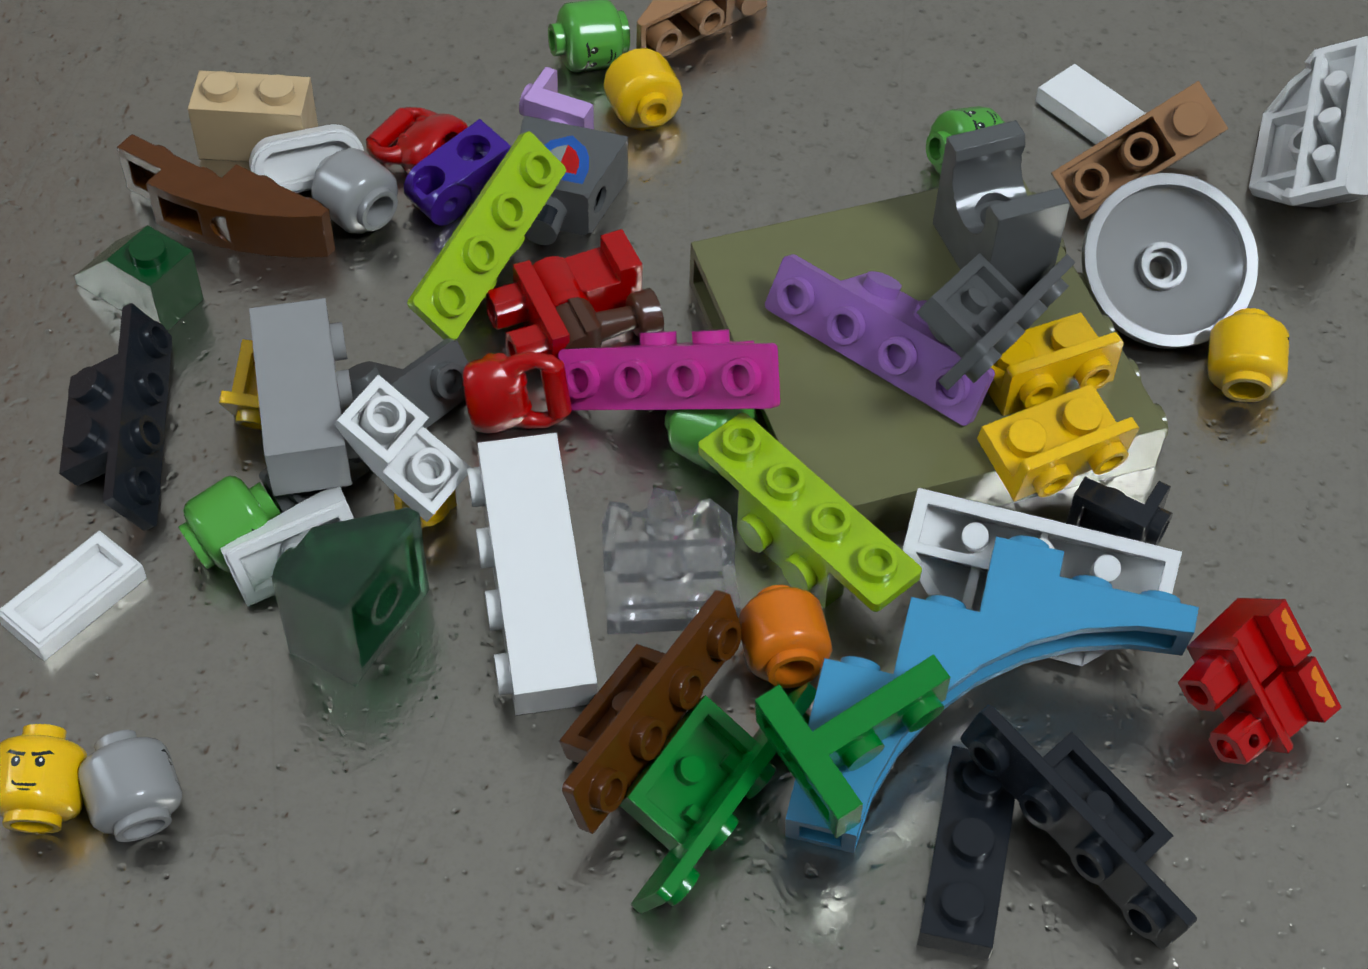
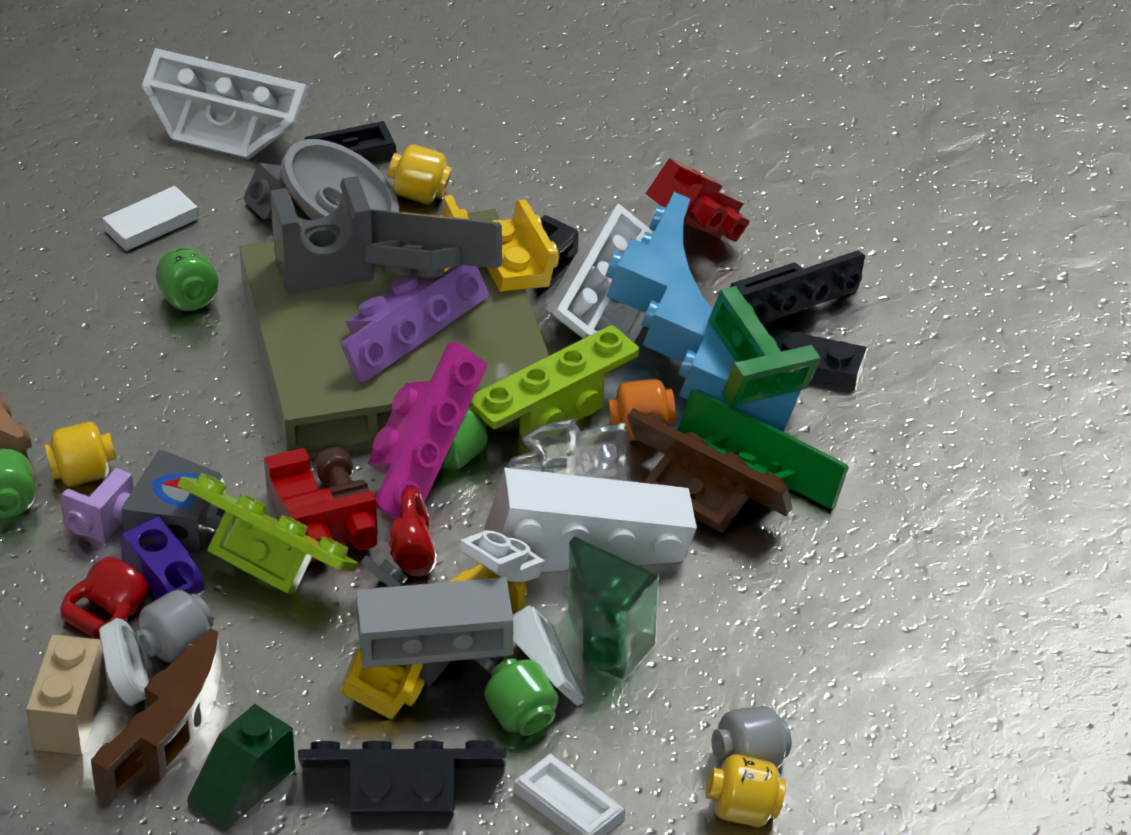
camera: 85 degrees left, 10 degrees down
medium nougat slope [1051,81,1228,221] -> none
none -> black tile [305,121,397,162]

